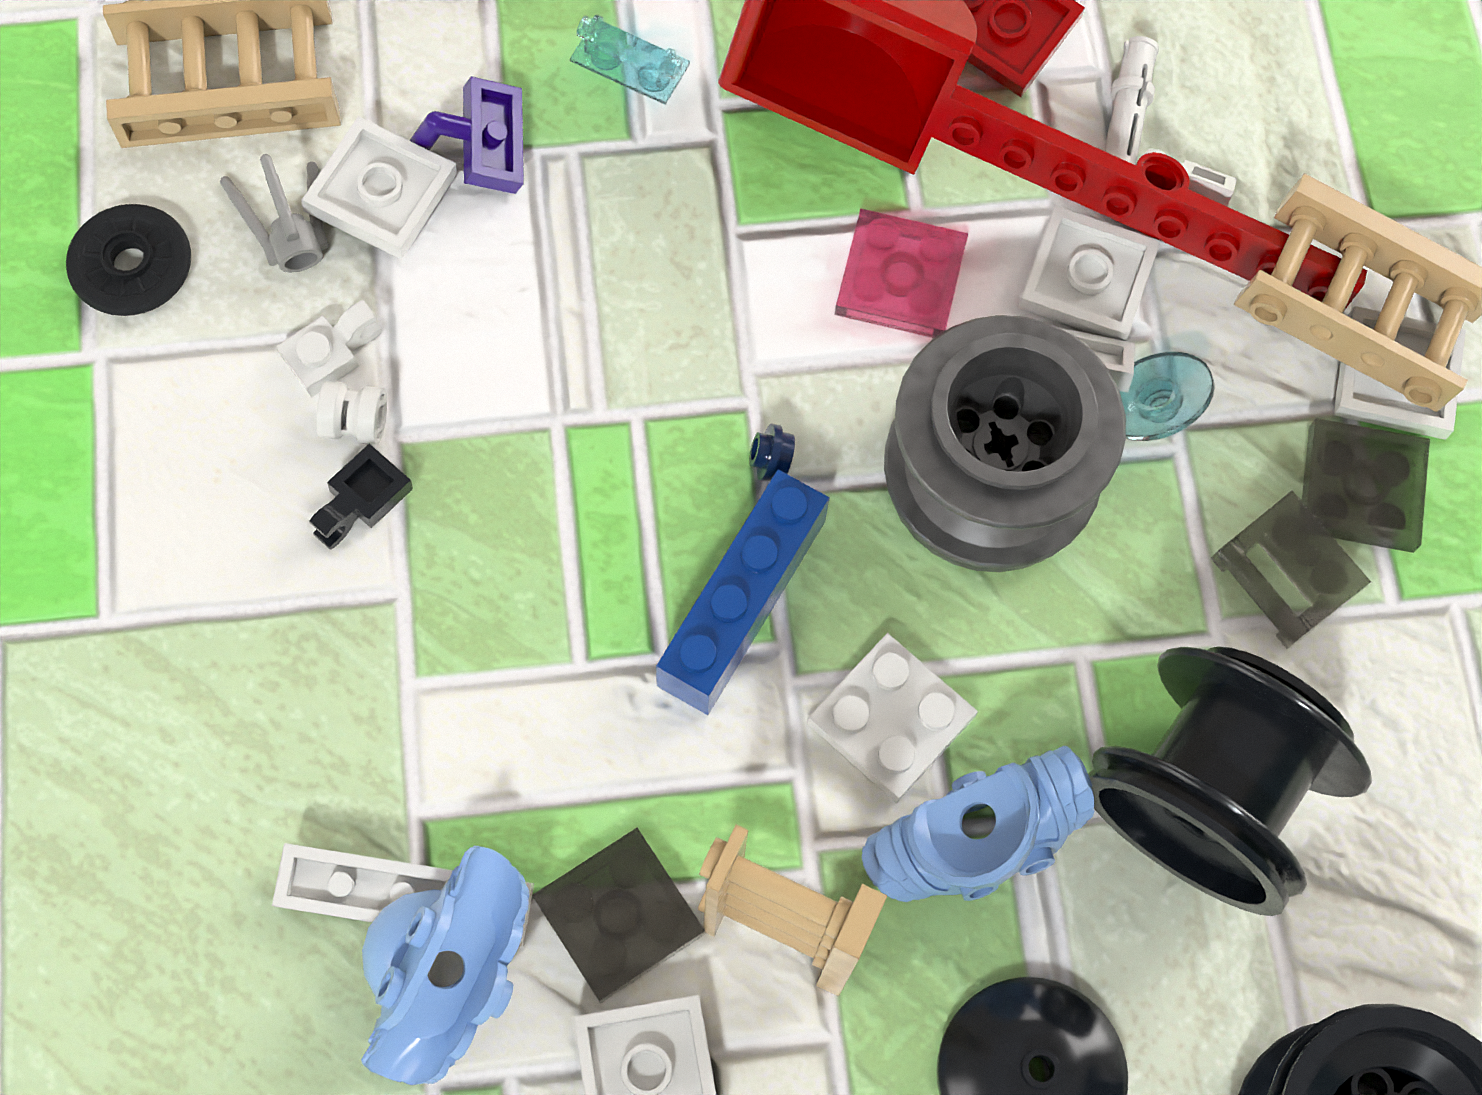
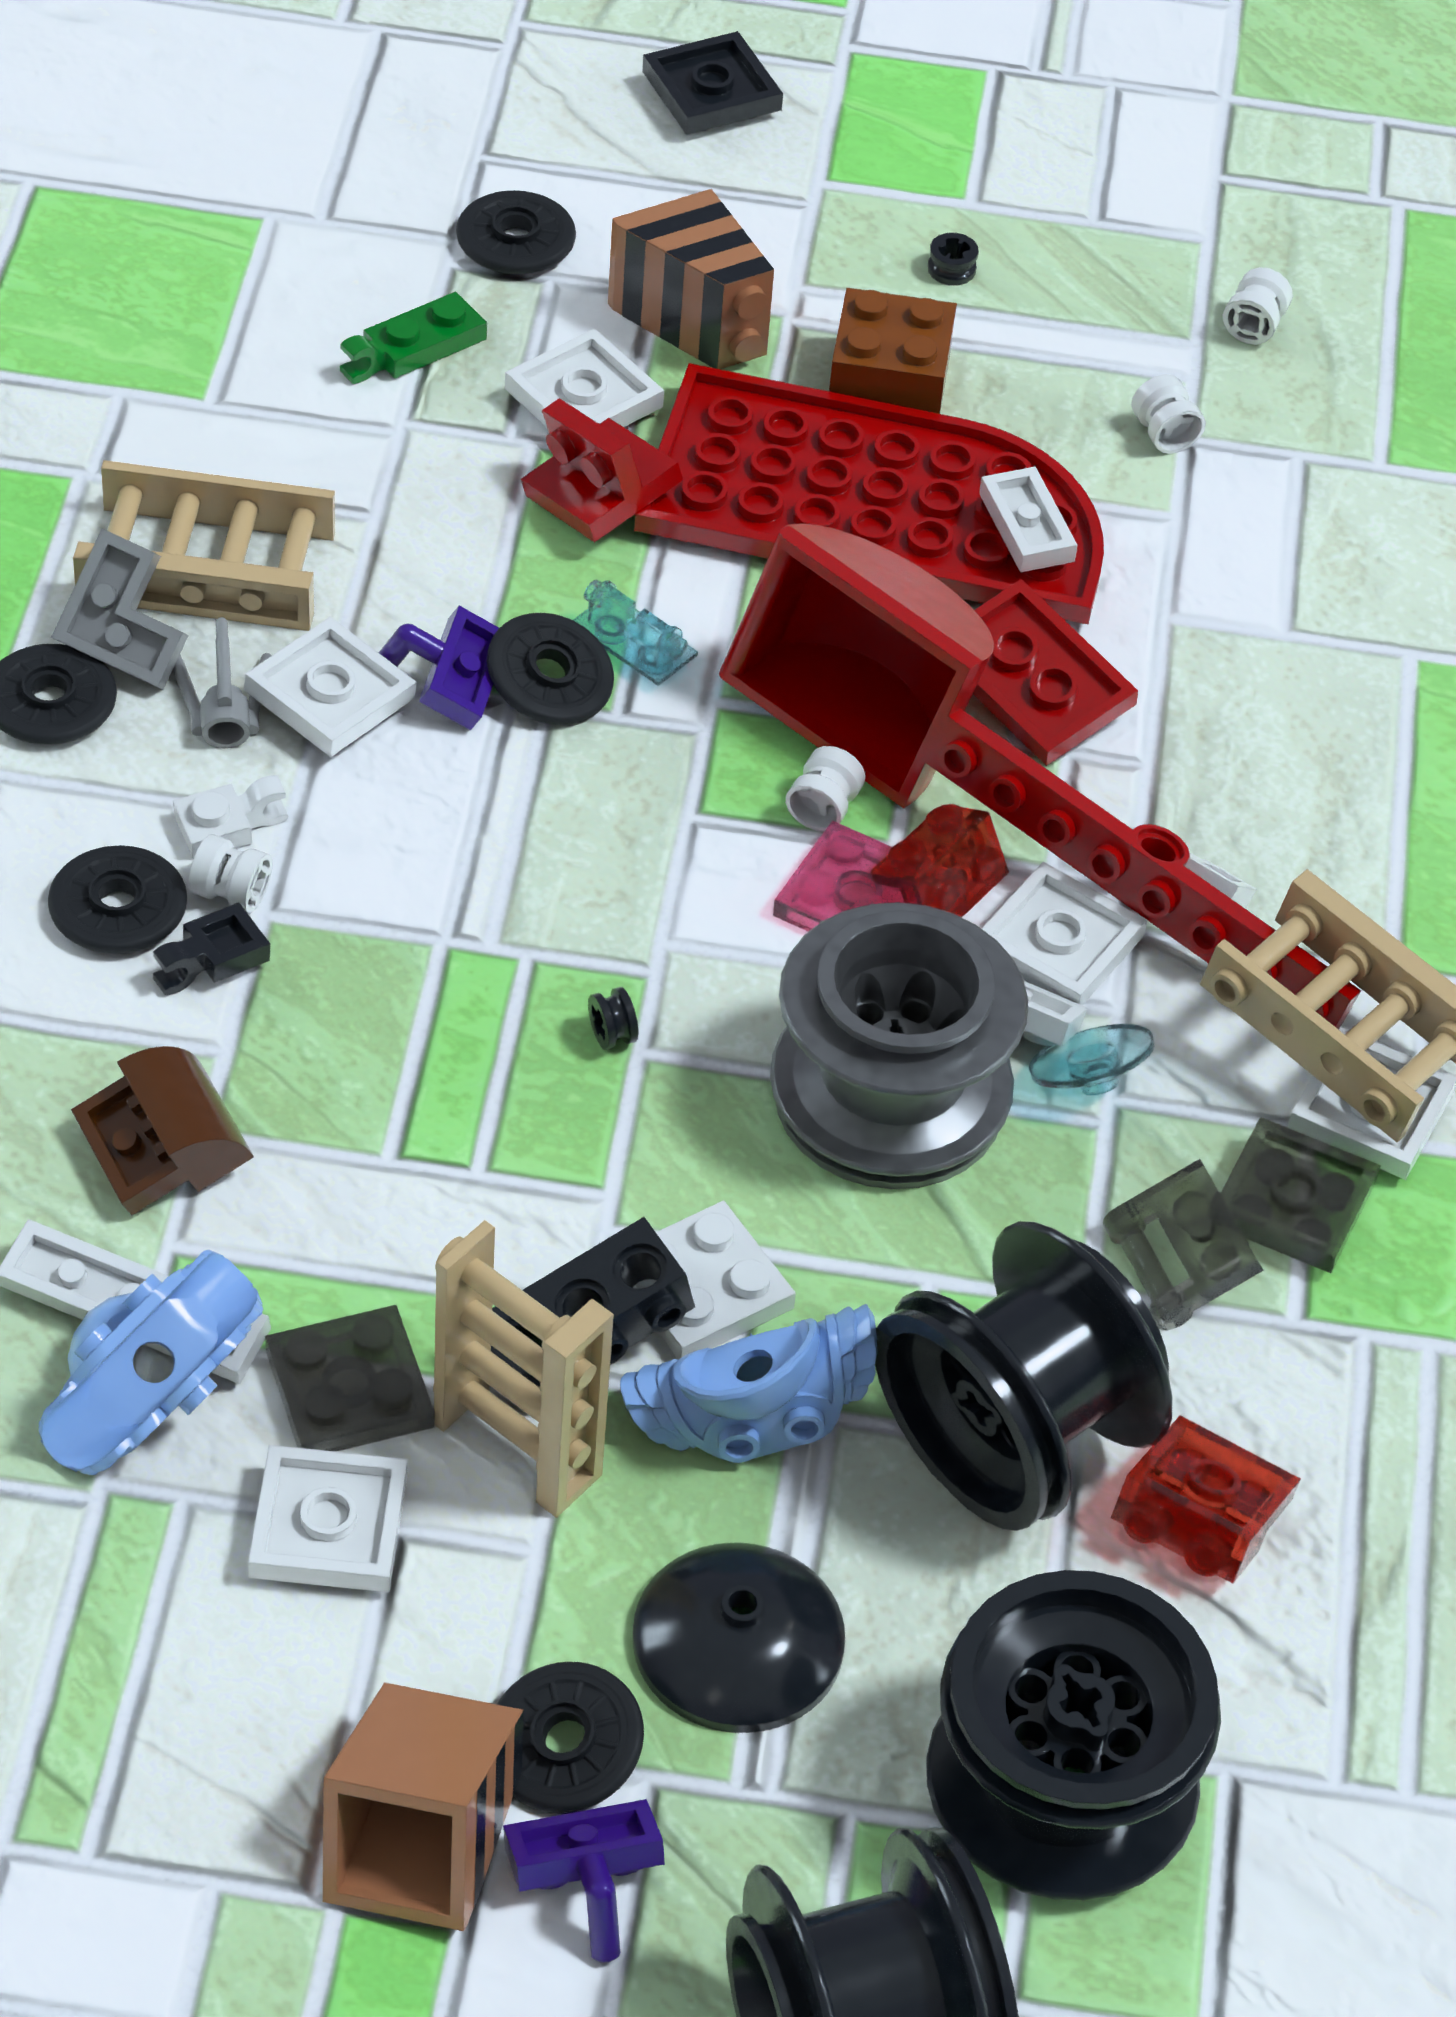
camera: 15 degrees right, 20 degrees down
blue brick [656,469,830,715] -> none
dark blue plate [749,423,795,482] -> none
white pin [1105,36,1159,165] -> none
none -> black wheel [48,845,187,954]
none -> light grey plate [51,528,189,690]
none -> reddish brown brick [71,1046,254,1216]
none -> black wheel [487,613,614,725]
none -> black brick [491,1217,695,1412]
none -> black bush [588,987,639,1050]
none -> white wheel [785,746,866,832]
none -> clear red bracket [870,804,1009,917]
none -> clear red plate [1111,1415,1301,1584]

